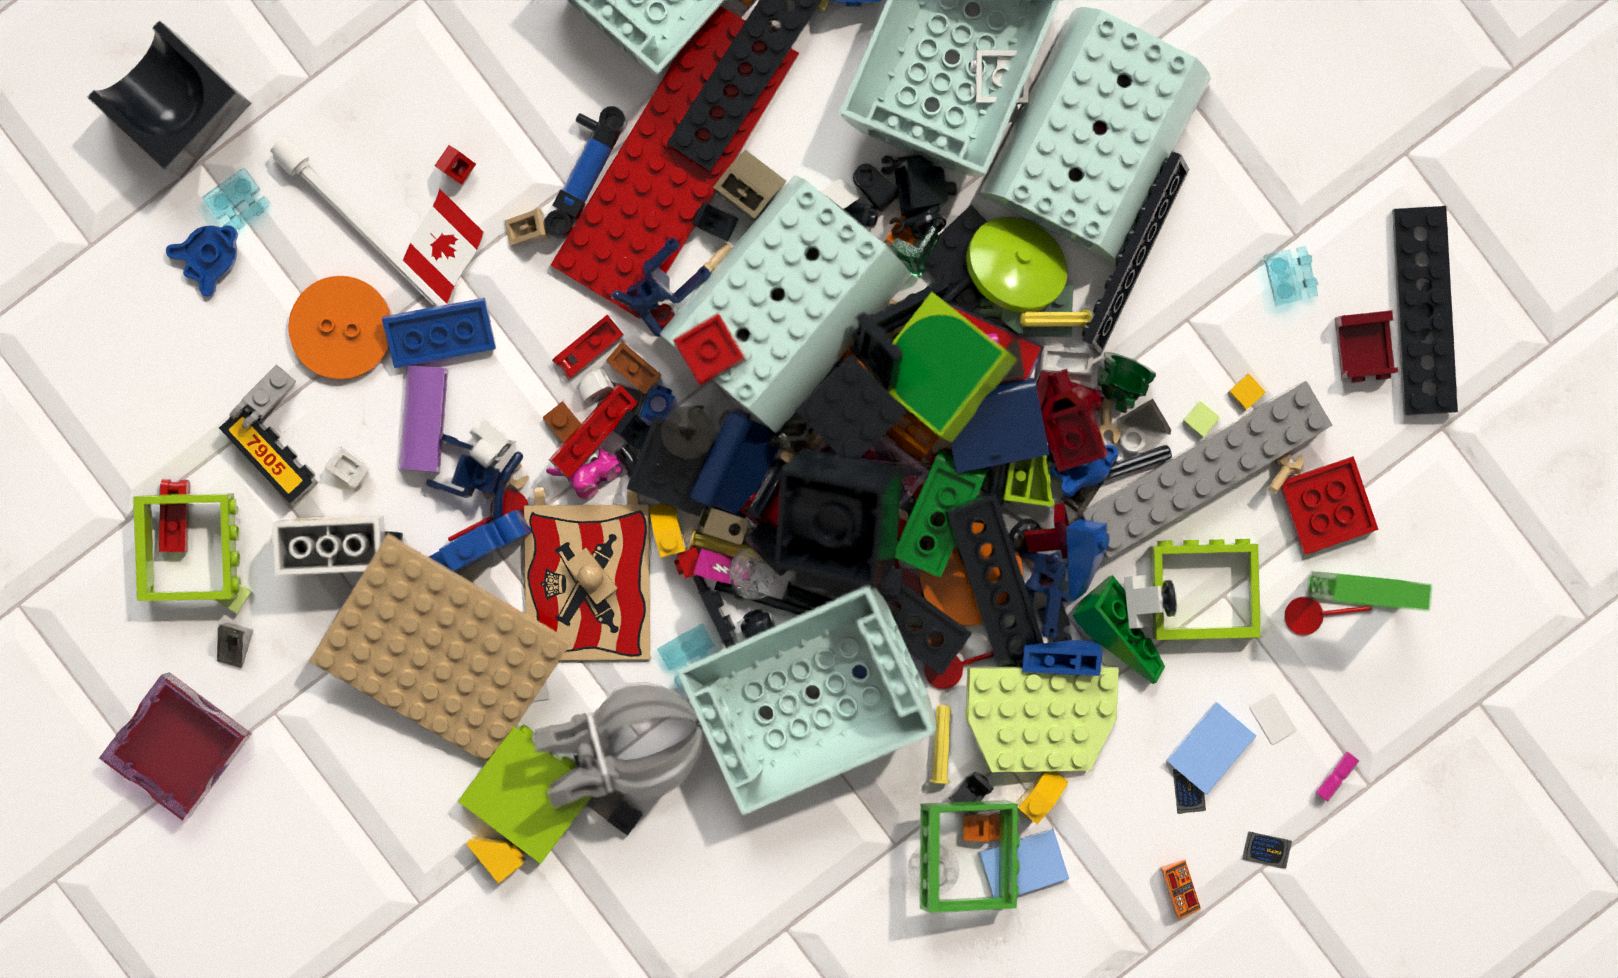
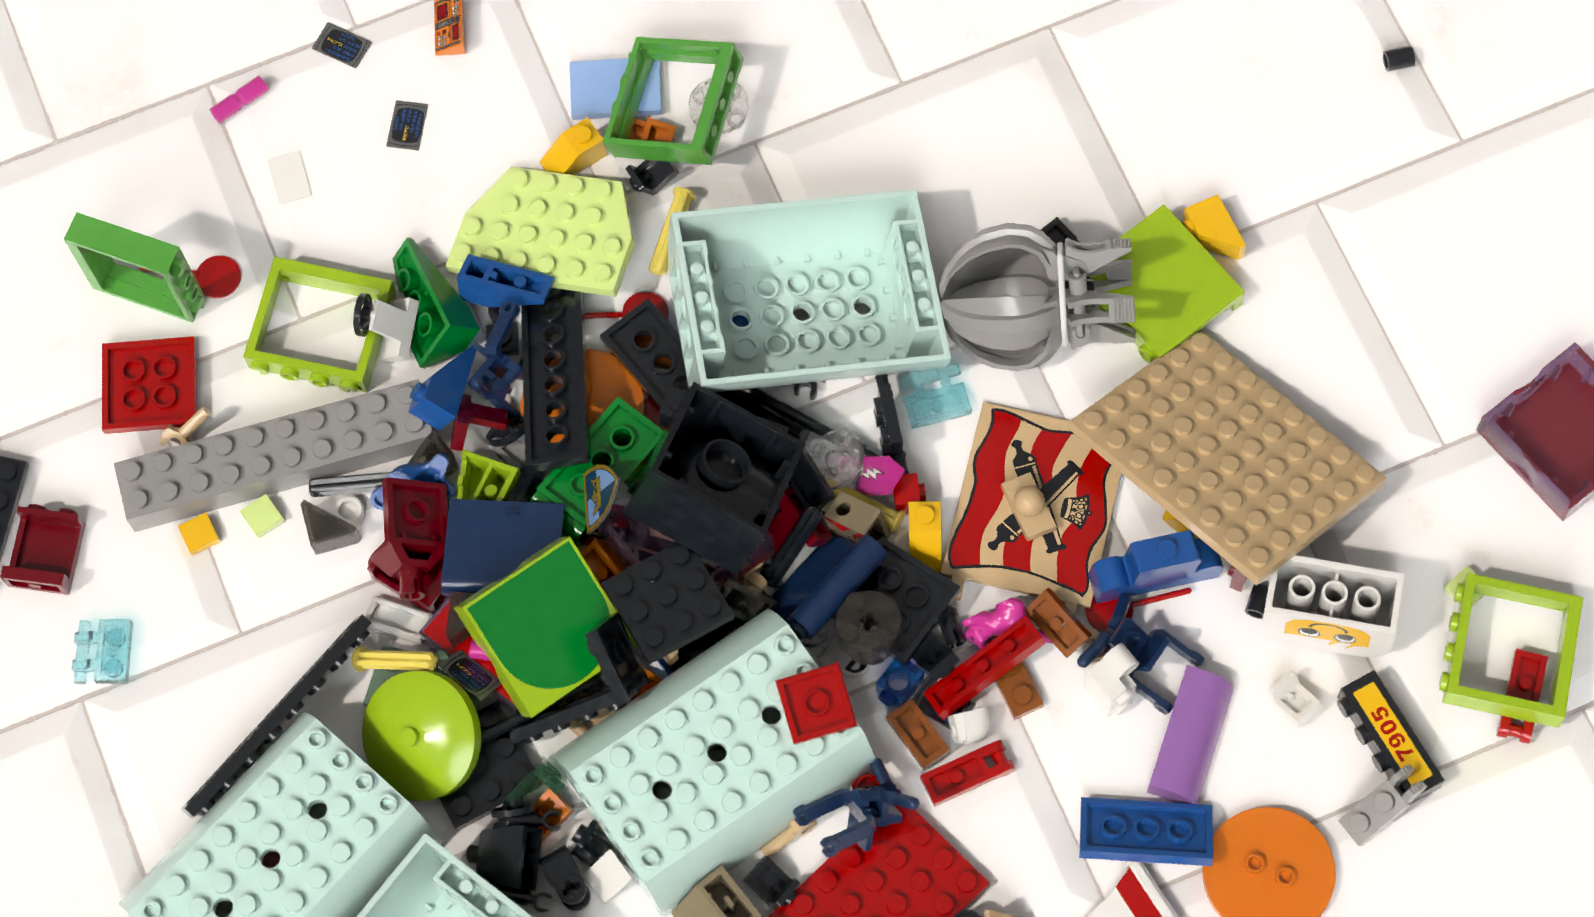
camera: 165 degrees left, 20 degrees down
clear smoke slope [217,622,254,668] -> none
black head [740,609,776,640] -> none
dark green helmet [1097,352,1156,413] -> none
tan bar [1099,396,1121,444] -> none
light blue tile [1166,701,1257,795] -> none
none -> sticker [438,650,501,700]
none -> shield [583,465,632,534]
none -> dark orange plate [1025,588,1092,658]

